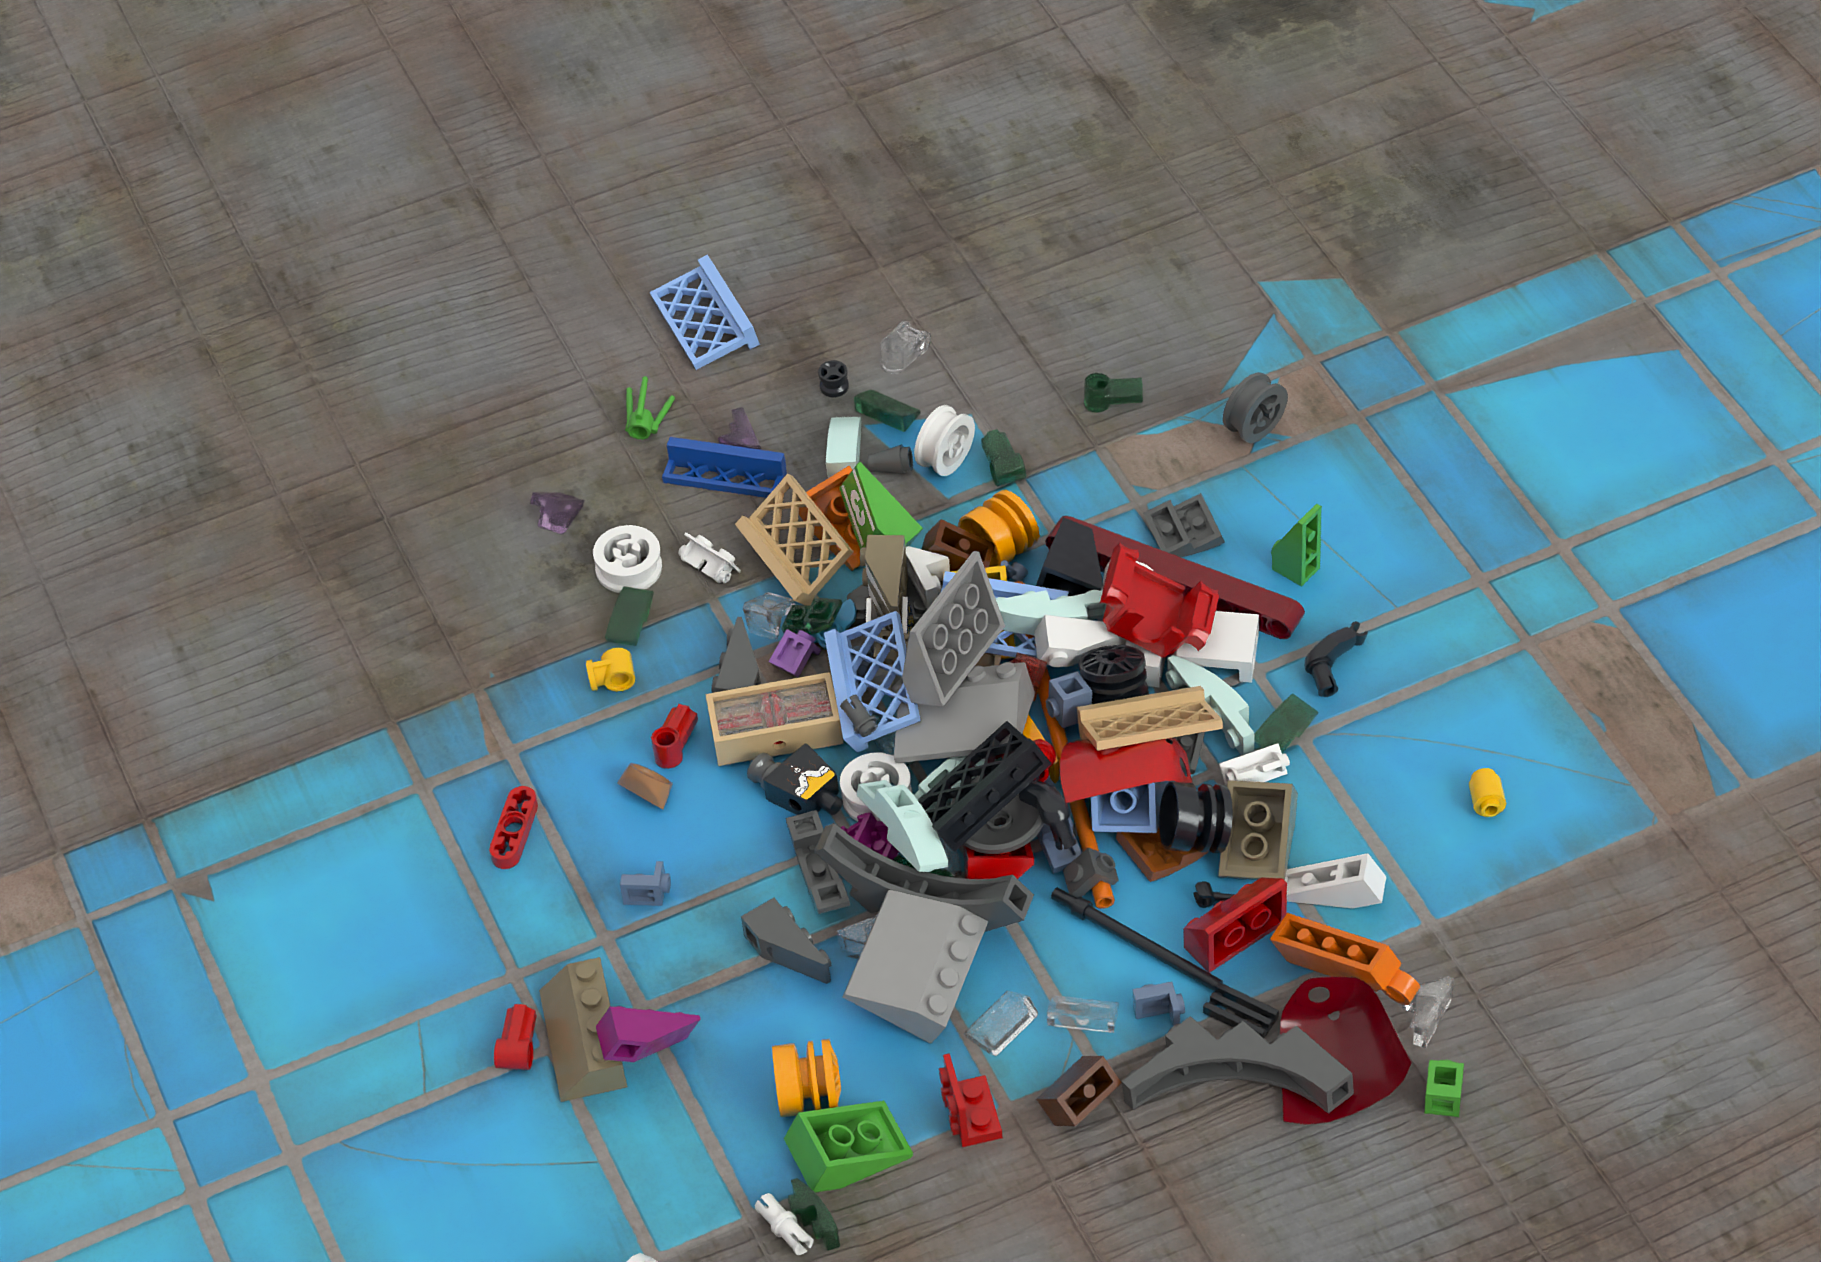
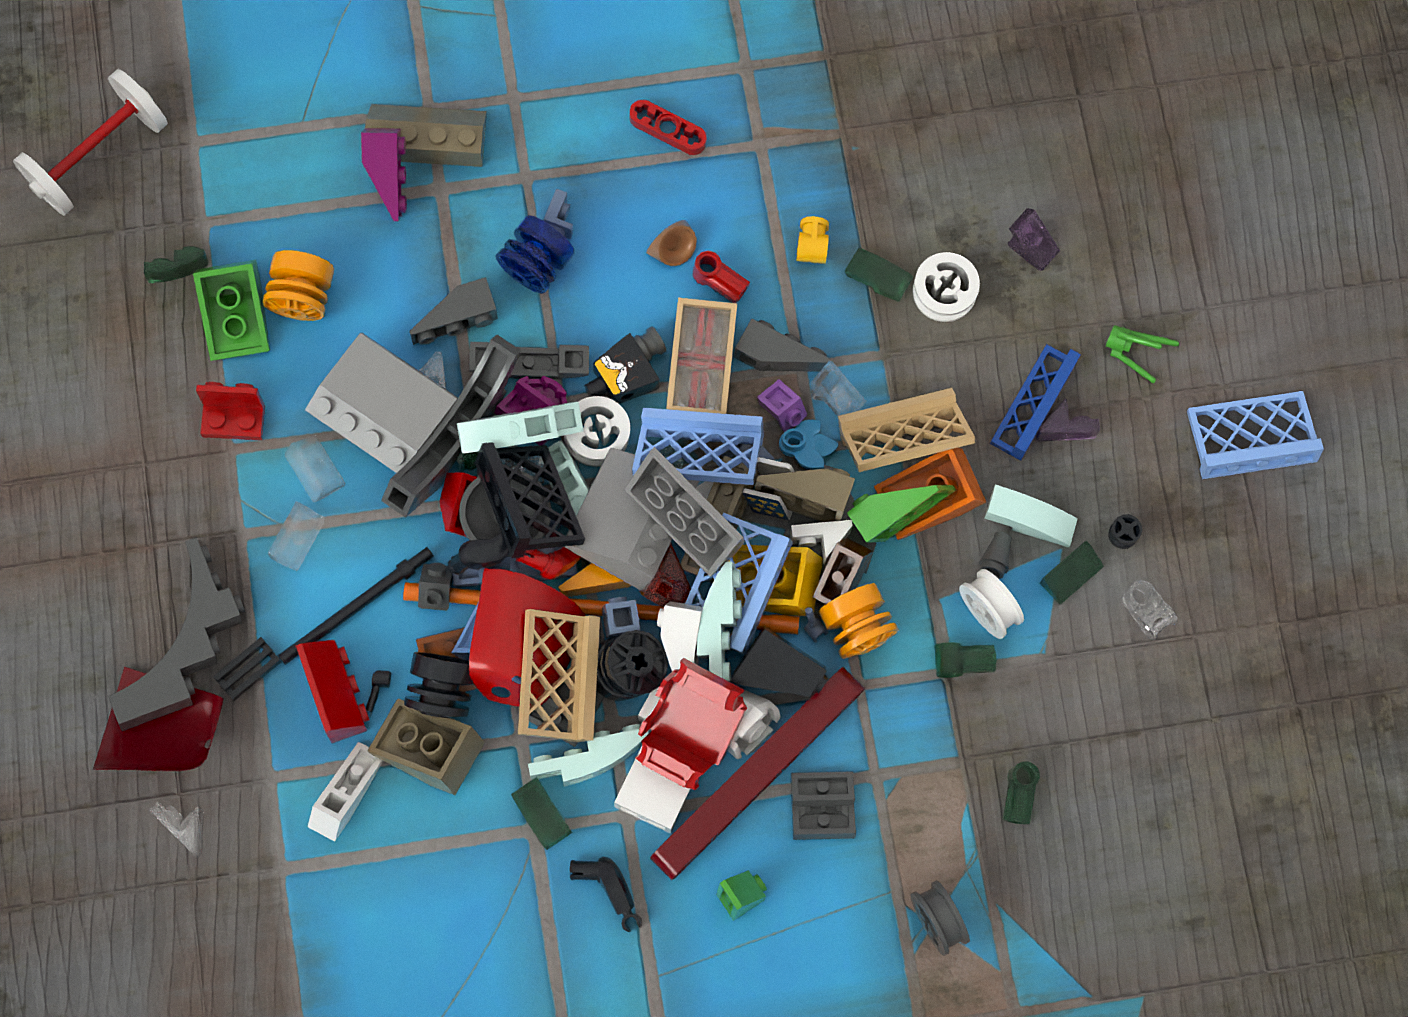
camera: 95 degrees right, 25 degrees up
red piece [494,1004,537,1070] -> none
white hinge [678,532,741,583] -> none
white pin [755,1193,813,1255] -> none
clear green slope [781,598,843,635] -> none
dark grey pin [840,695,878,737] -> none
brick [1036,1056,1122,1126] -> none
sand blue bracket [1133,982,1185,1026] -> none
white hinge [1219,743,1290,786] -> none
orange hinge [1270,913,1420,1005] -> none
bright green brick [1424,1060,1464,1117] -> none
yellow brick [1469,768,1506,817] -> none
none -> clear blue wheel [495,215,575,294]

